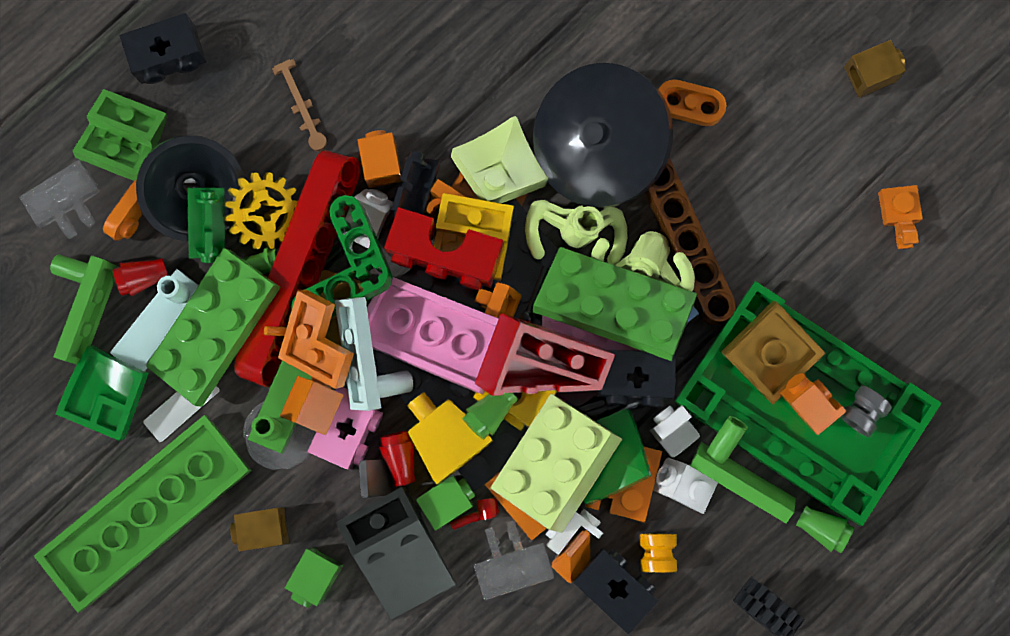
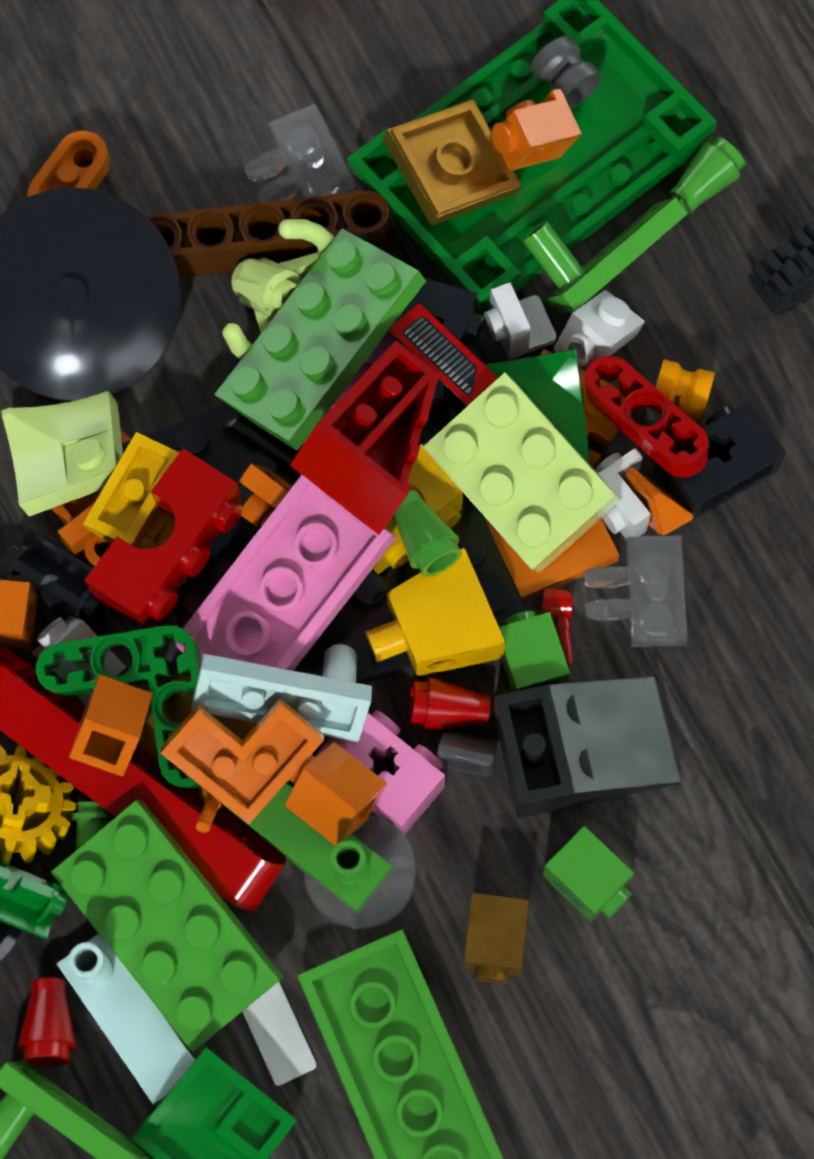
camera: 80 degrees left, 10 degrees down
yellowish green piece [525,200,628,265] -> none
none -> orange brick [69,674,153,777]
none -> clear hinge [244,104,357,202]
none -> sticker [390,304,498,406]
none -> red beam [585,356,709,477]

